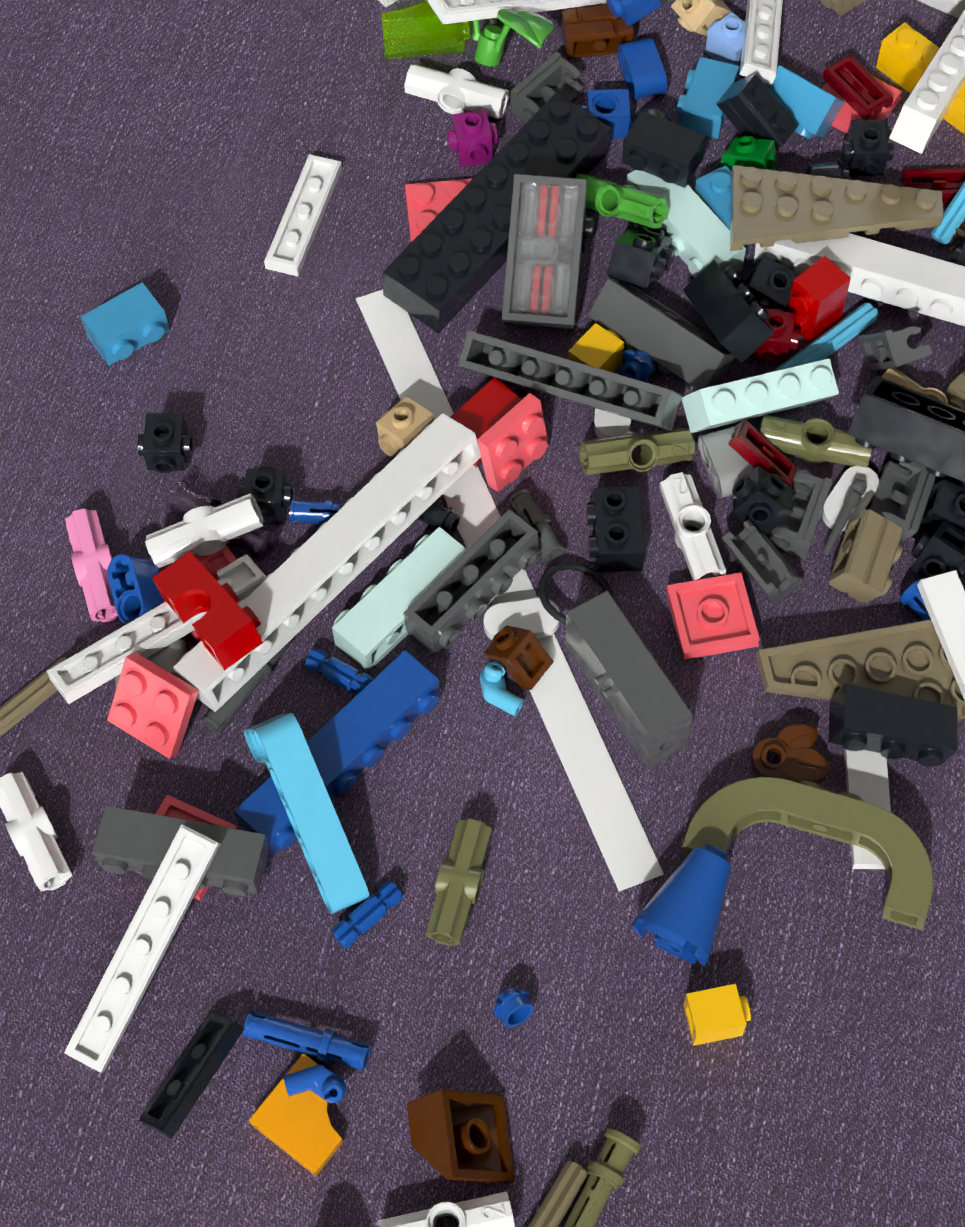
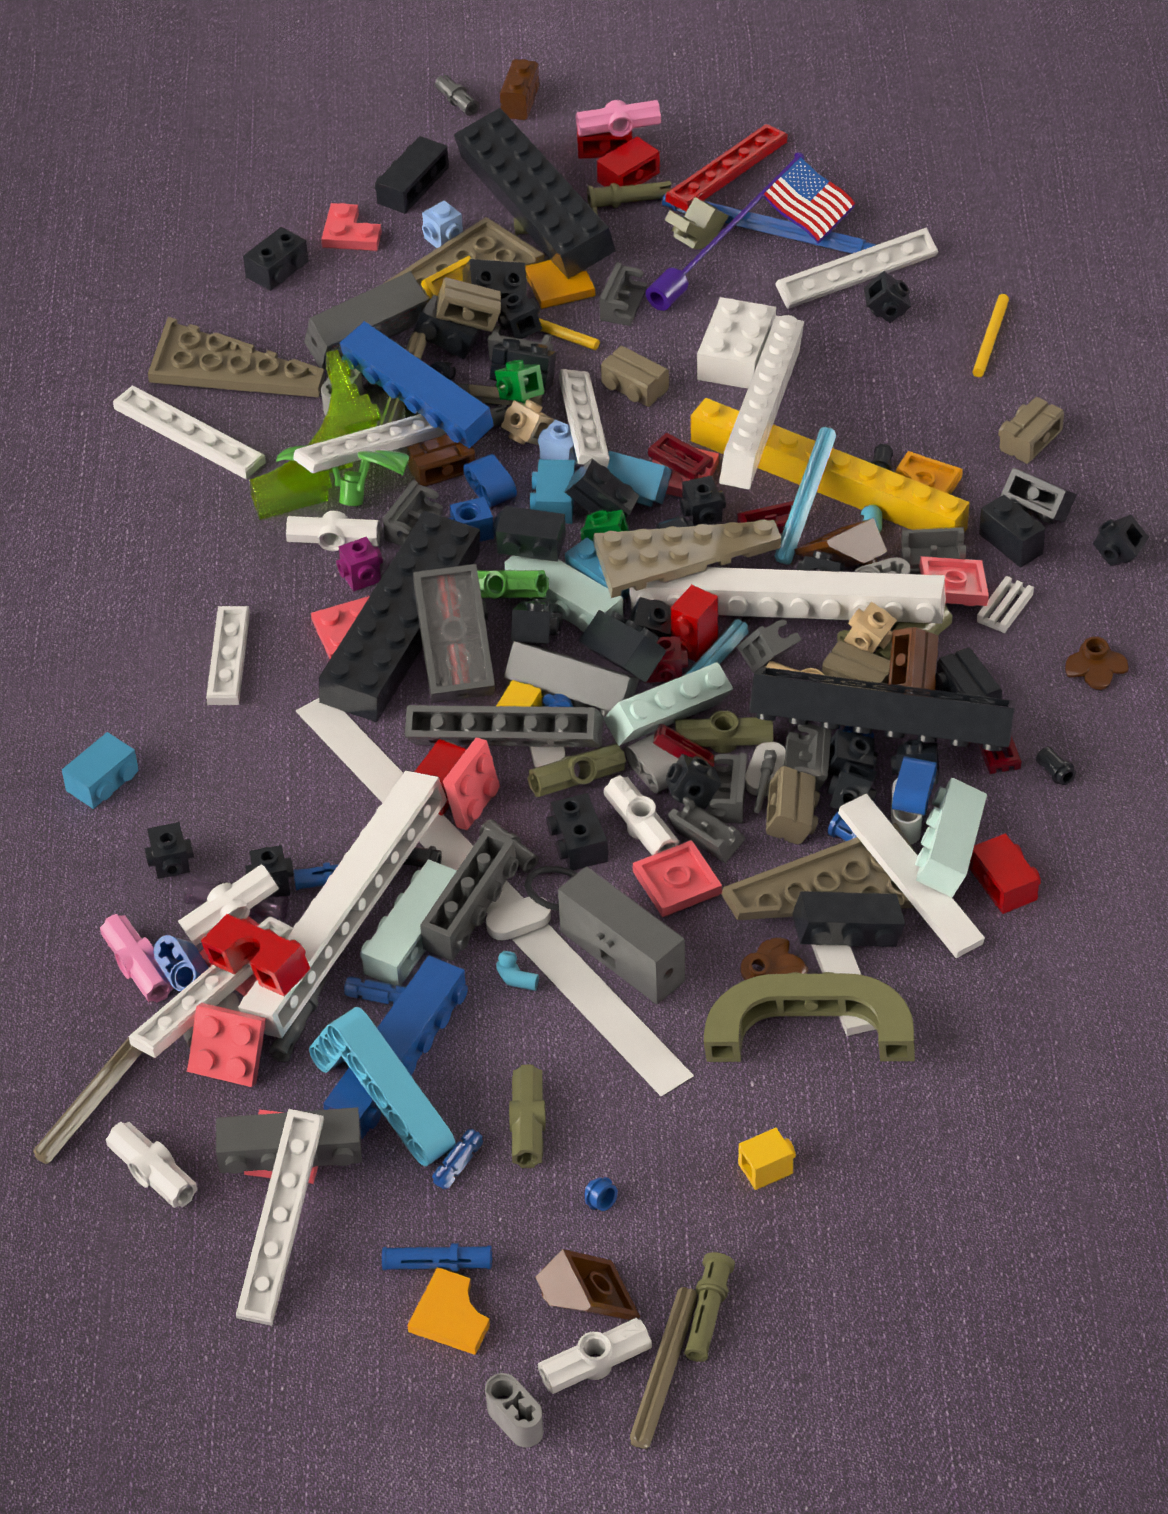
camera: 15 degrees left, 15 degrees down
black tile [139,1012,244,1139] -> none
blue arm [283,1065,347,1103] -> none
tan brick [376,396,434,457] -> none
reddish brown bracket [484,625,554,690] -> none
blue cone [631,844,732,966] -> none

